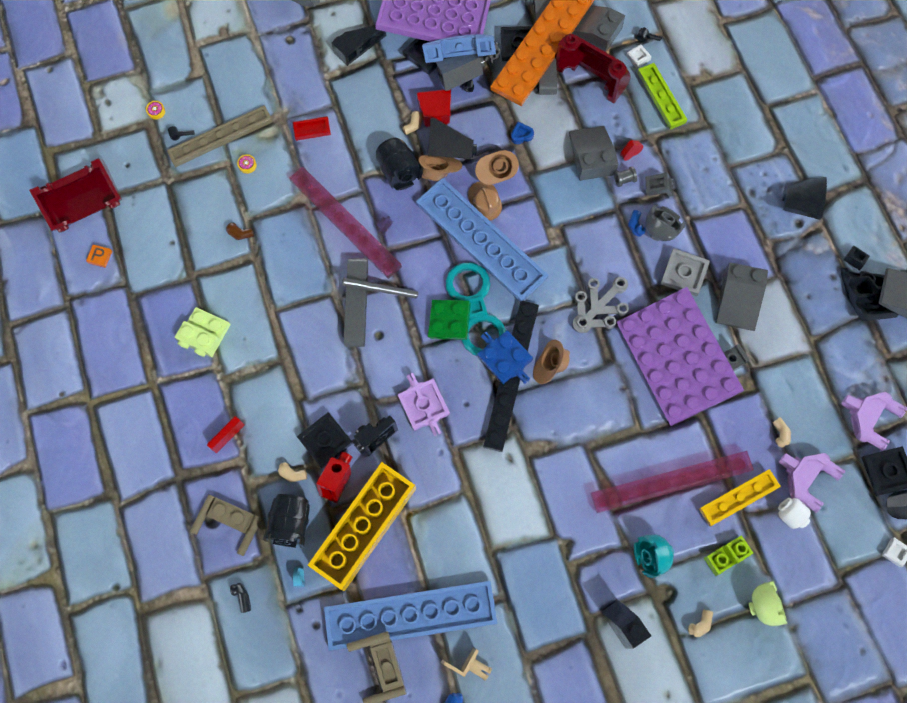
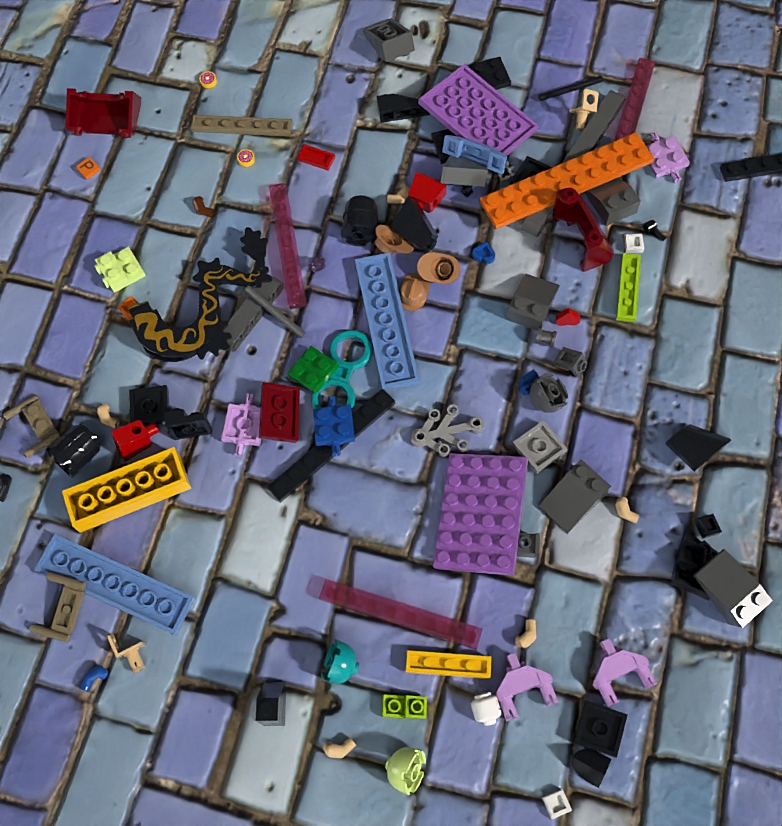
camera: 35 degrees right, 5 degrees down
black hand [168,126,195,141] -> none
red tile [207,416,245,454] -> none
medium azure tile [293,566,305,588] -> none
medium nougat piece [533,340,570,384] -> none
none -> orange tile [117,296,139,321]
none -> black animal [128,227,272,362]
none -> dark red plate [259,382,300,443]
none -> tan arm [615,496,640,524]

